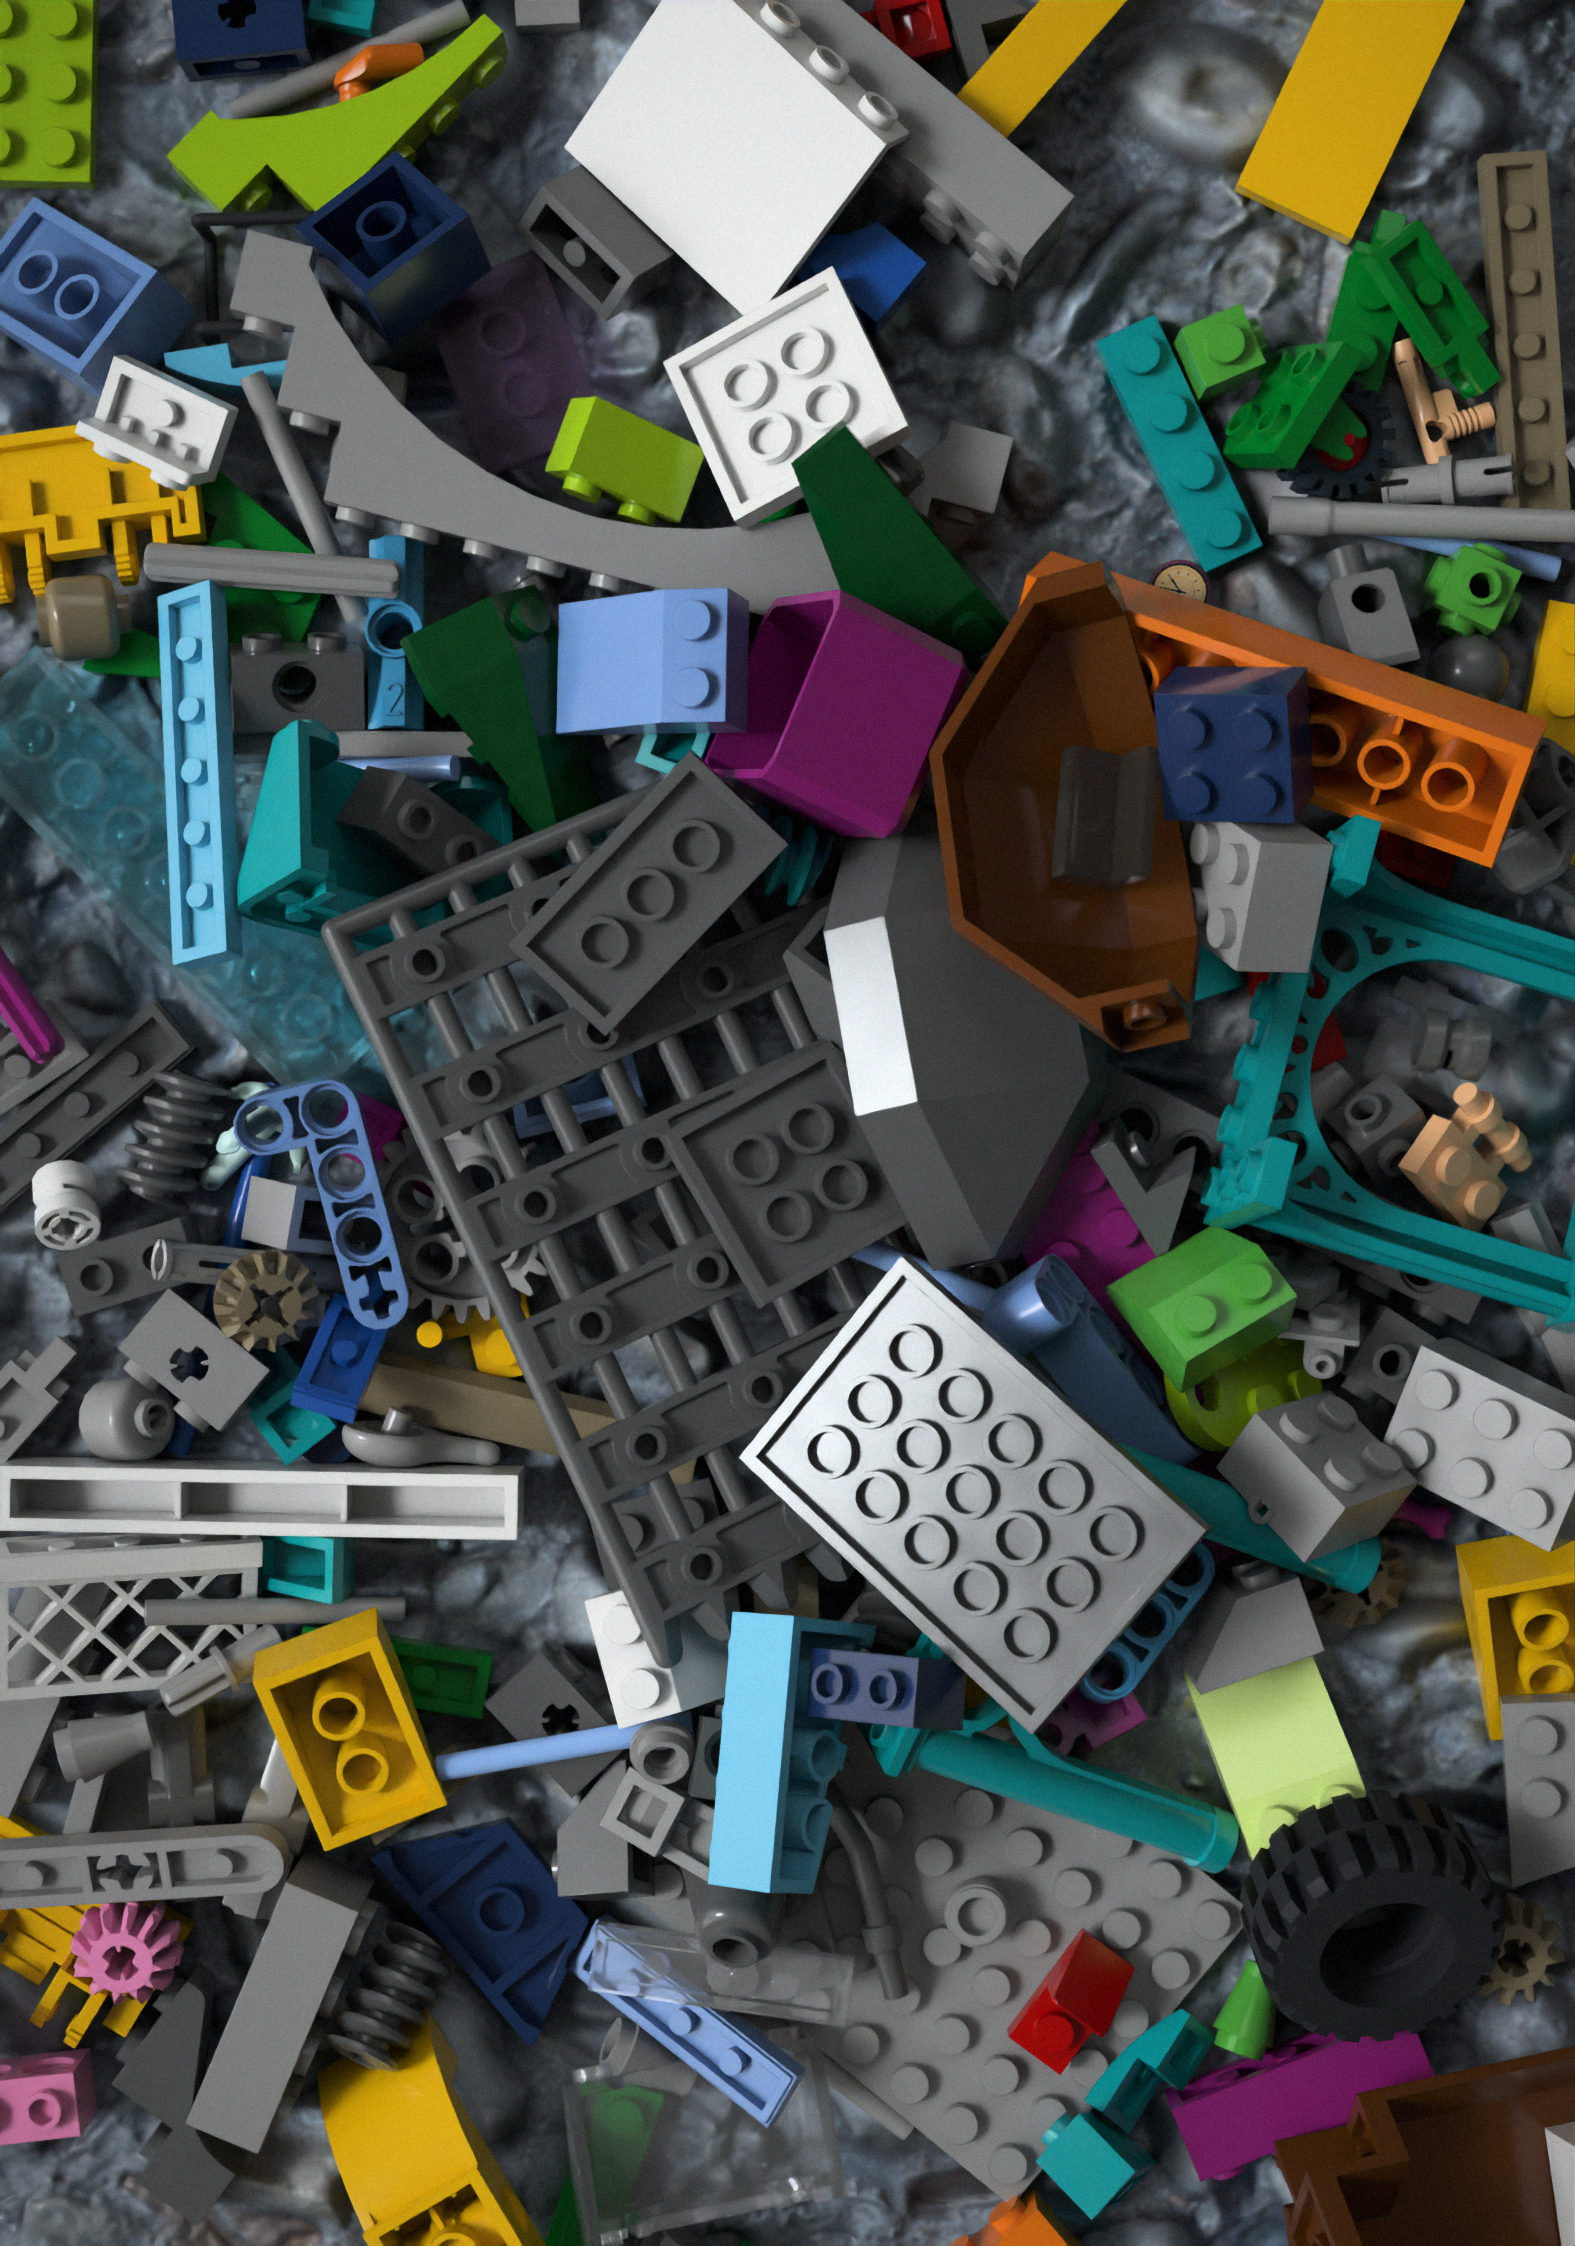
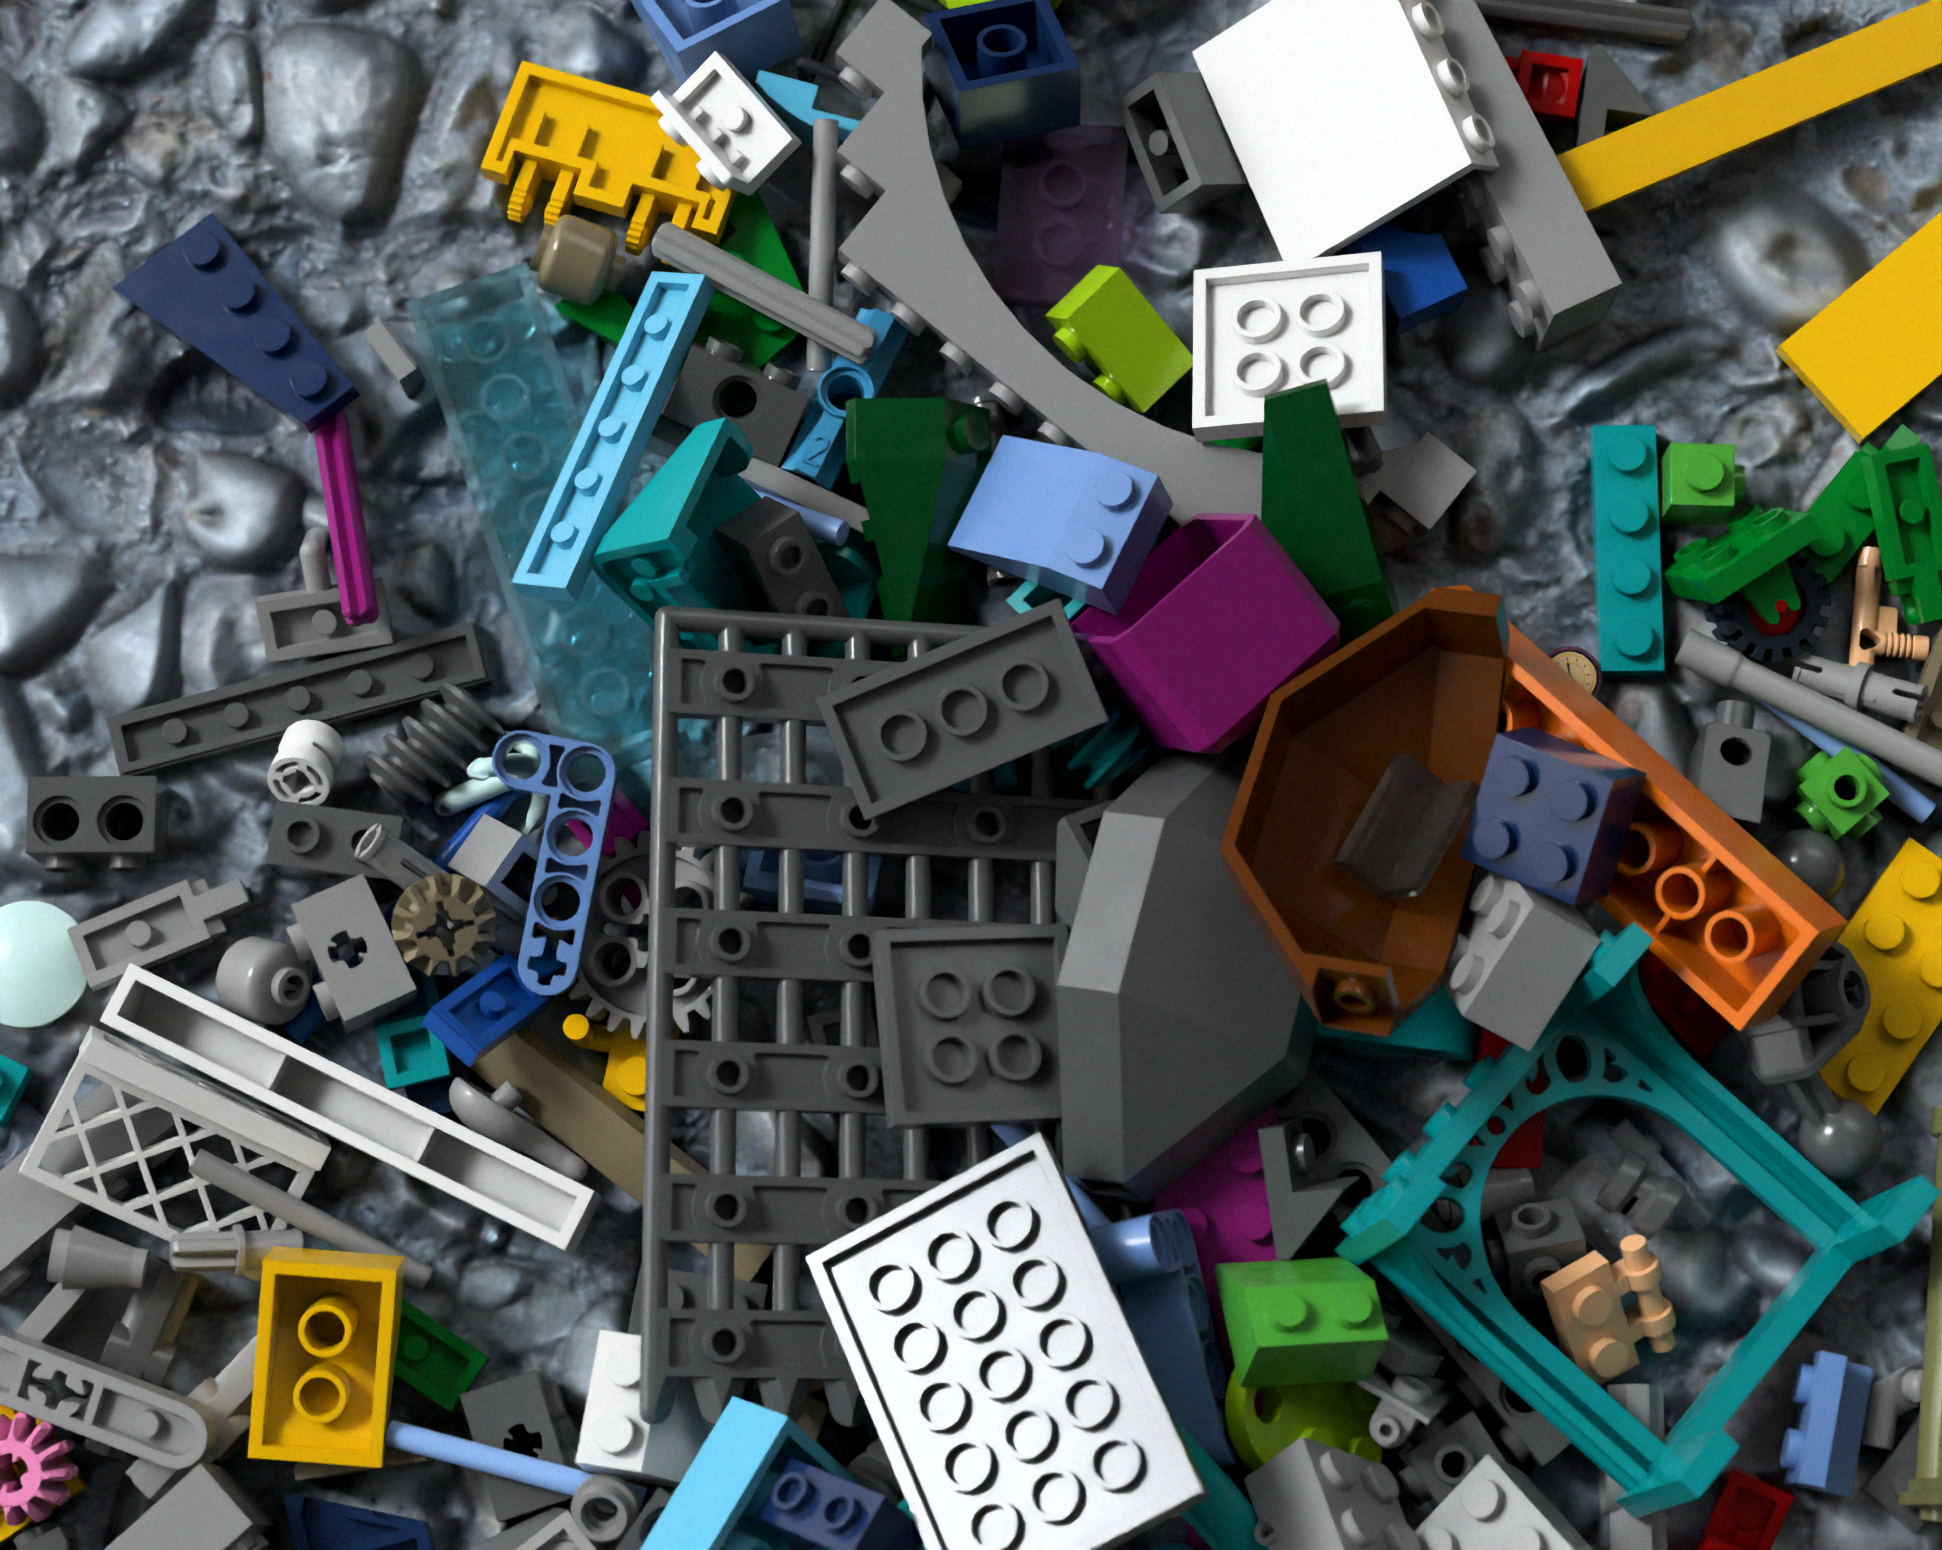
camera: 20 degrees right, 10 degrees down
teal slope [257,1535,356,1605] -> none

